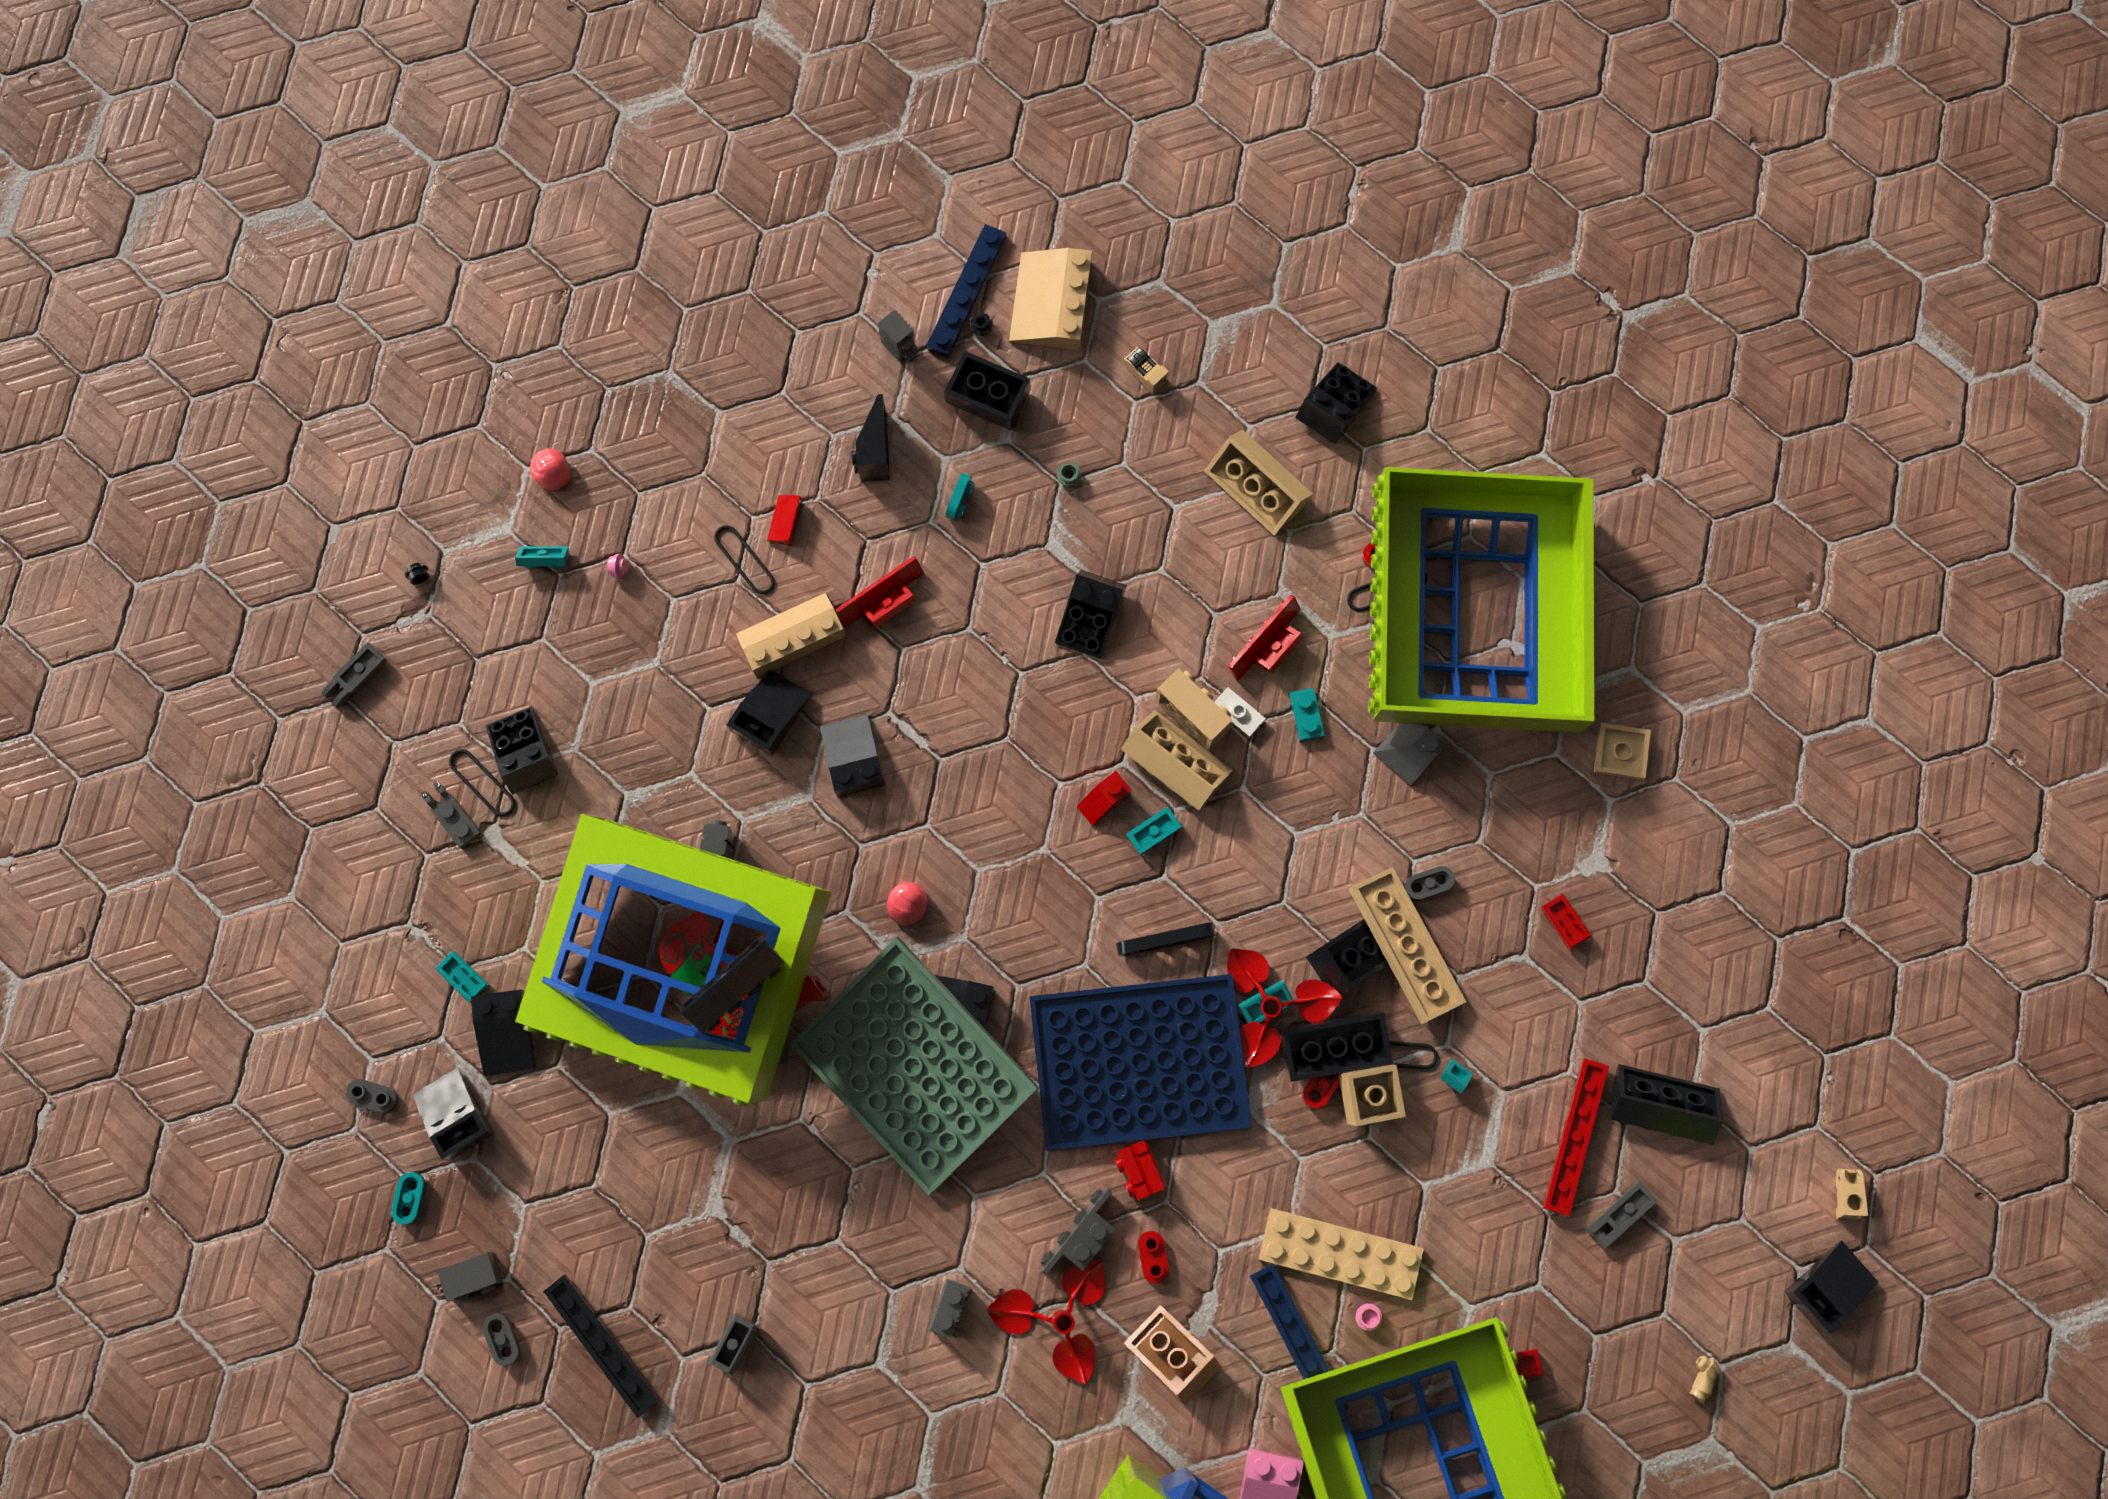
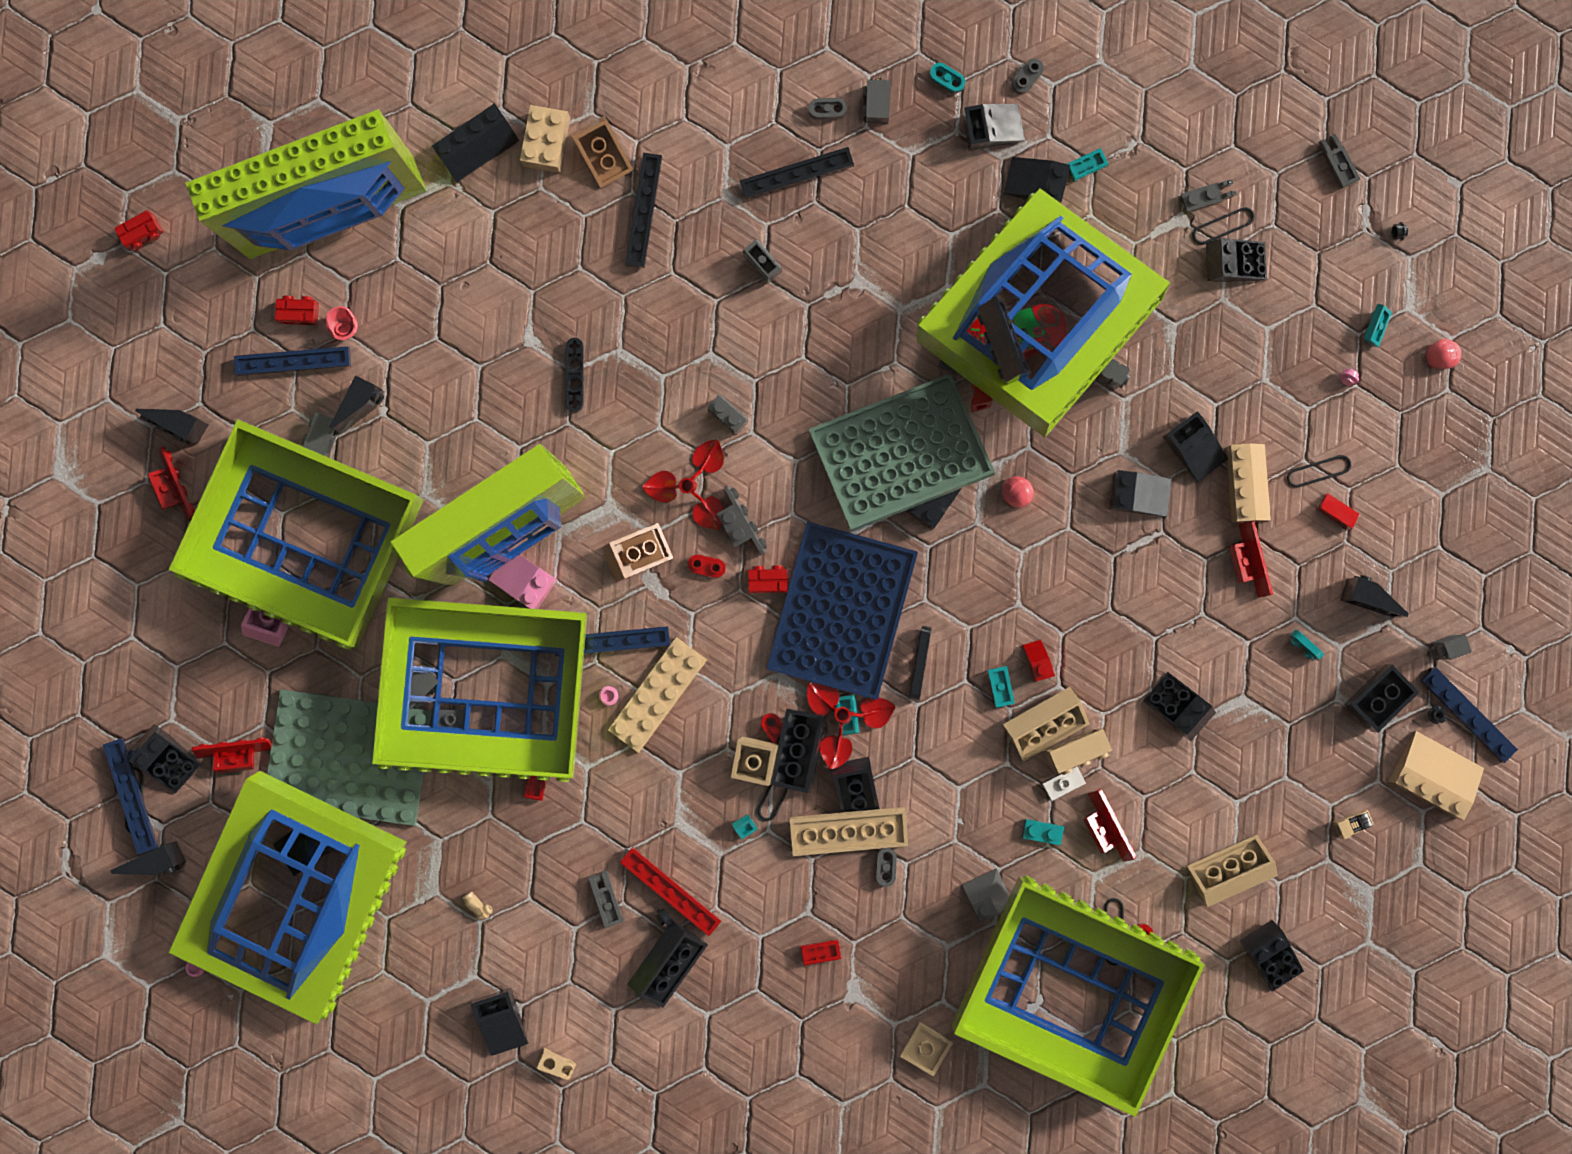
camera: 110 degrees right, 10 degrees up
sand green plate [1057,463,1081,487] -> none
none -> black plate [655,908,673,927]

